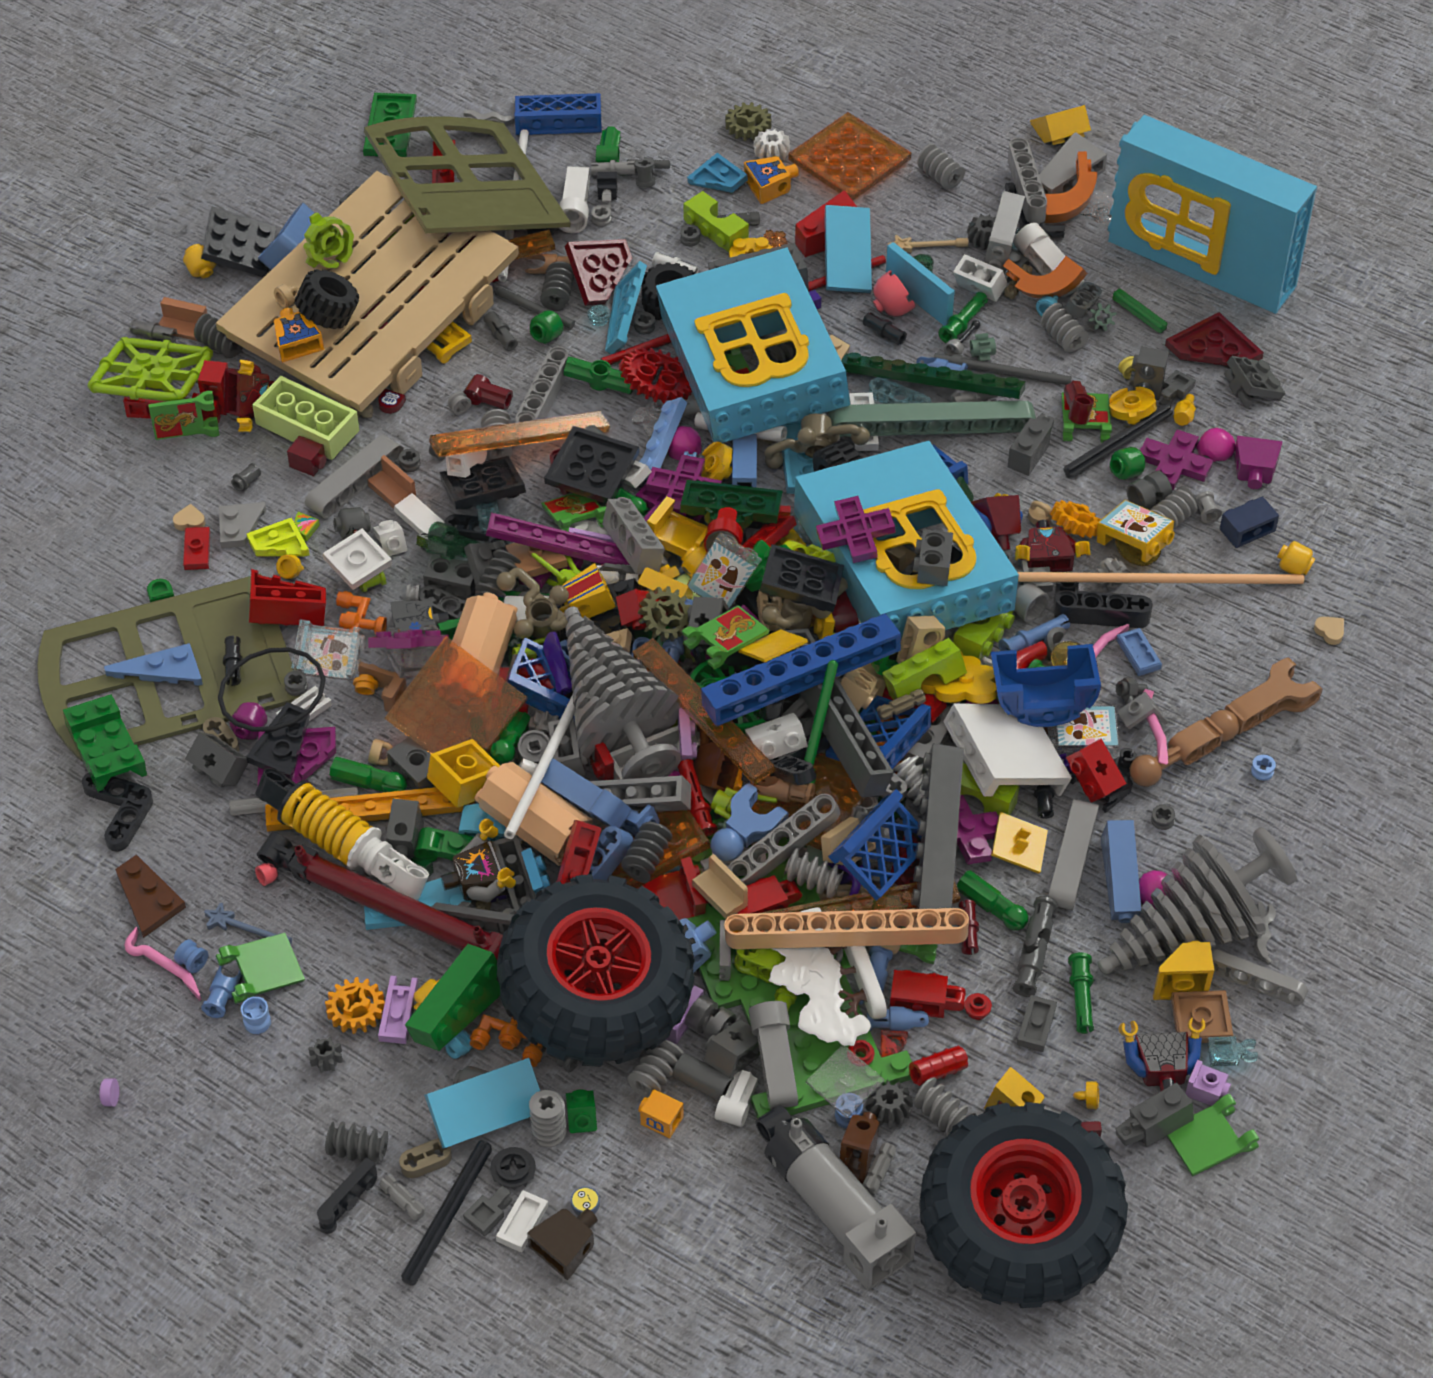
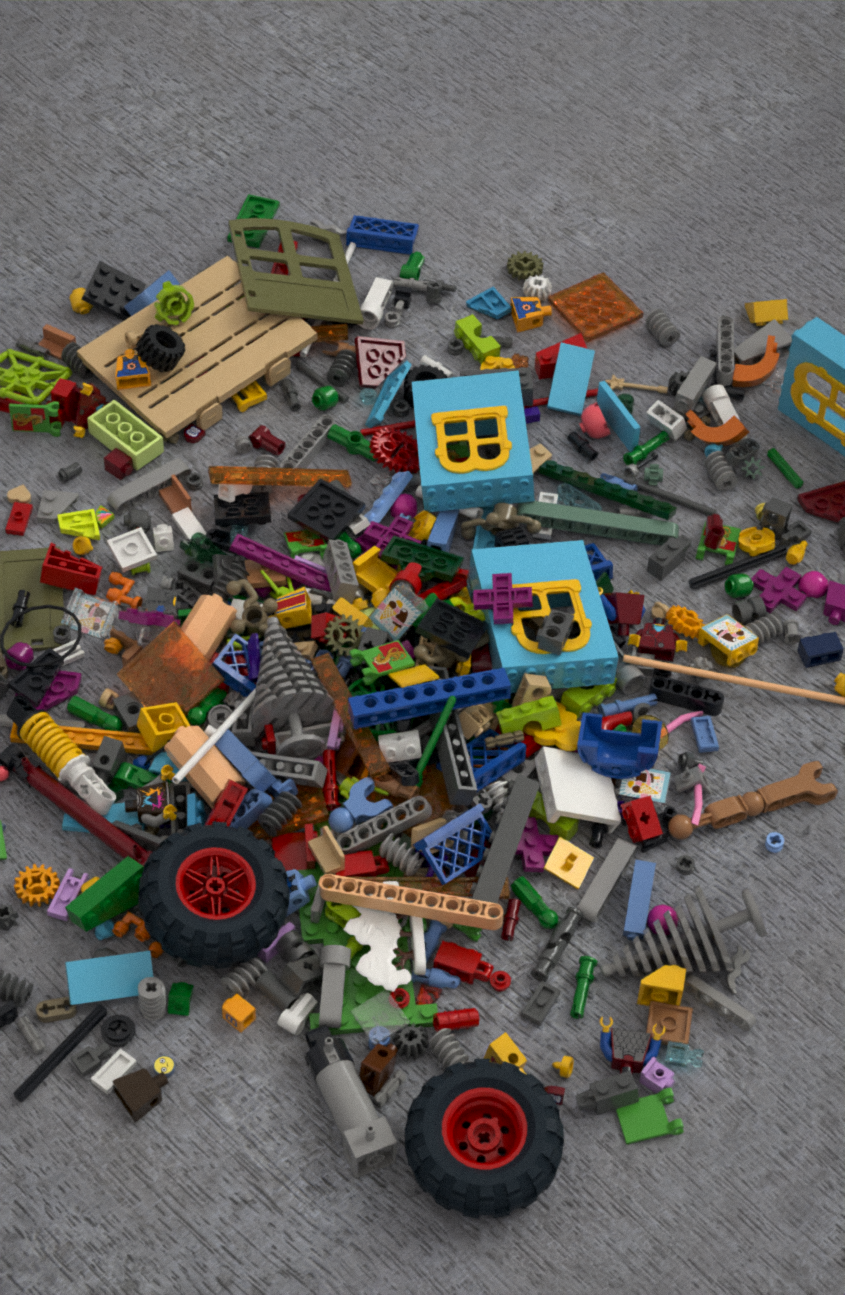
camera: 10 degrees right, 0 degrees up
none -> blue hinge [133,740,170,770]

